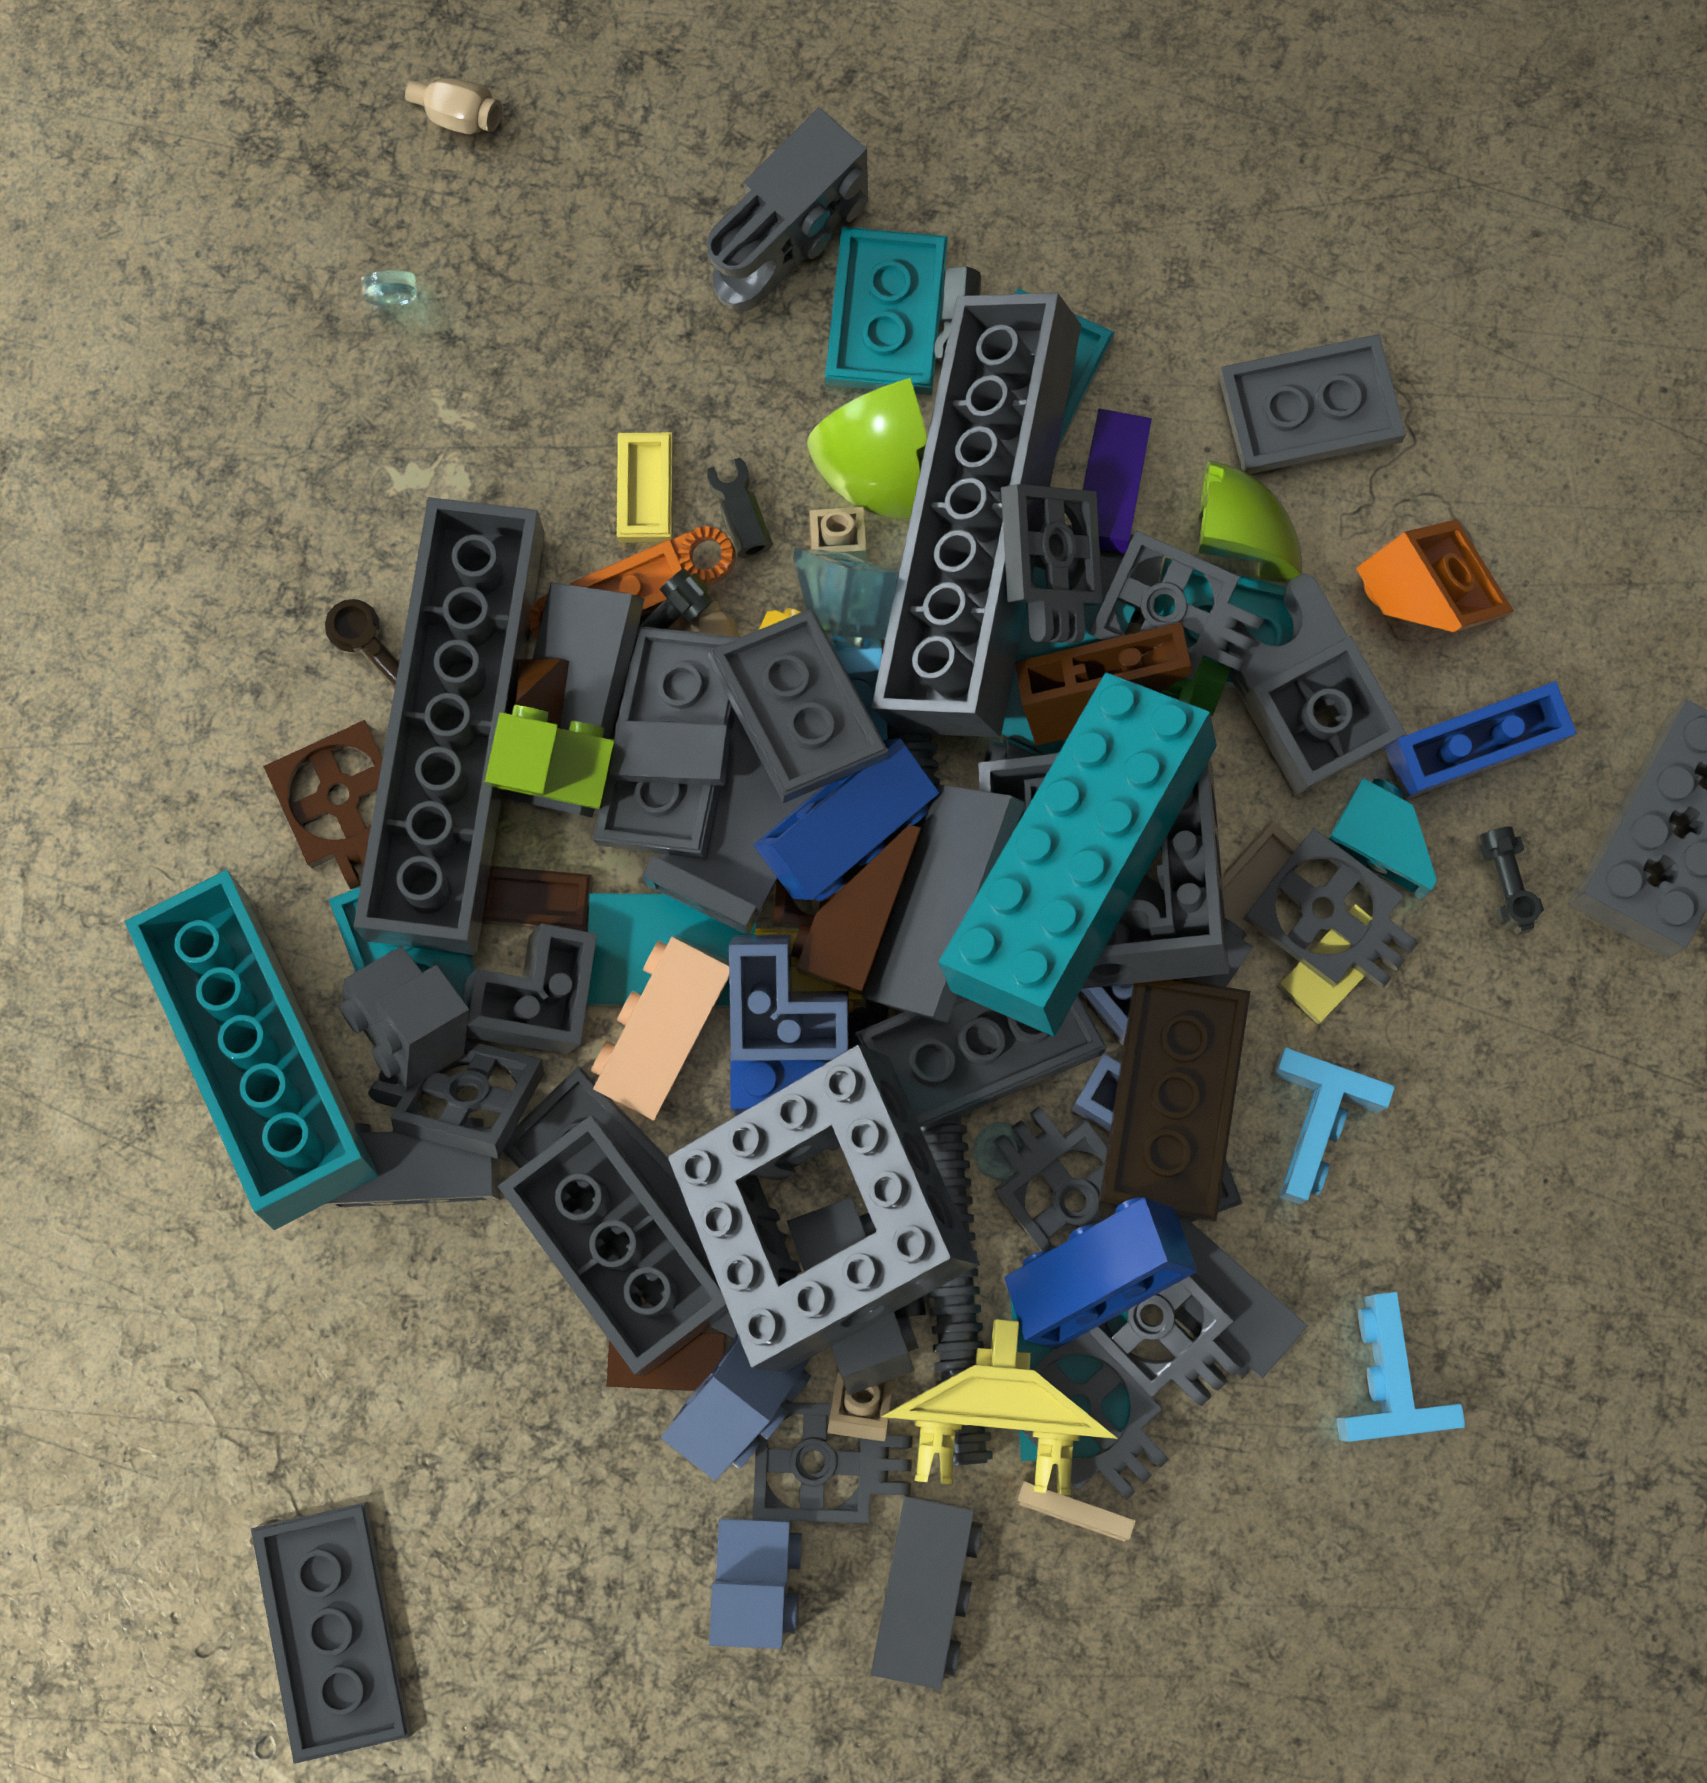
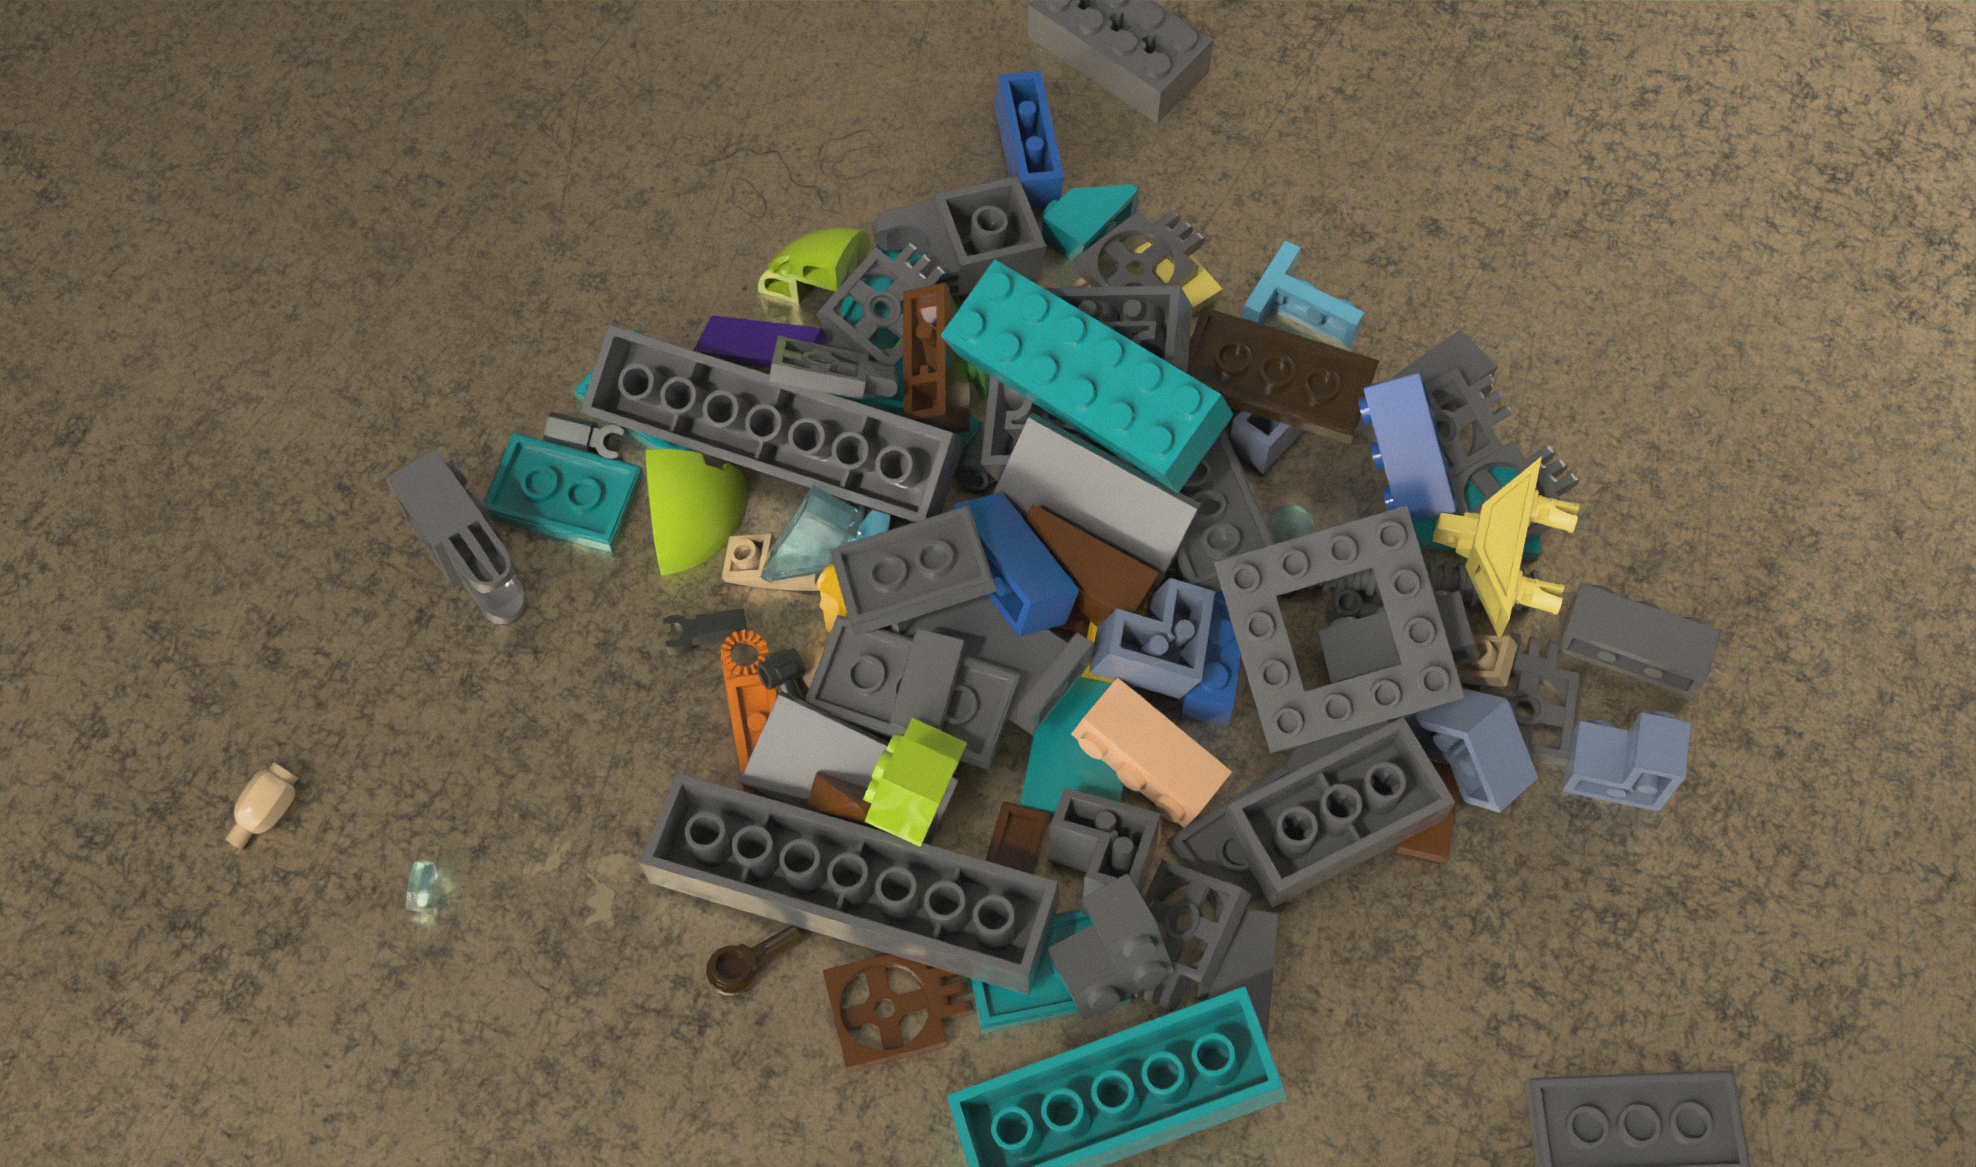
camera: 85 degrees left, 15 degrees down
light yellow tile [617,432,673,543] -> none
dark grey piece [994,1106,1107,1251] -> none
tan tile [1015,1480,1136,1542] -> none
dark grey plate [1218,334,1406,474] -> none
medium azure bracket [1336,1292,1465,1442] -> none
orange slope [1356,519,1514,632] -> none
pearl dark grey bar [1478,826,1544,935] -> none

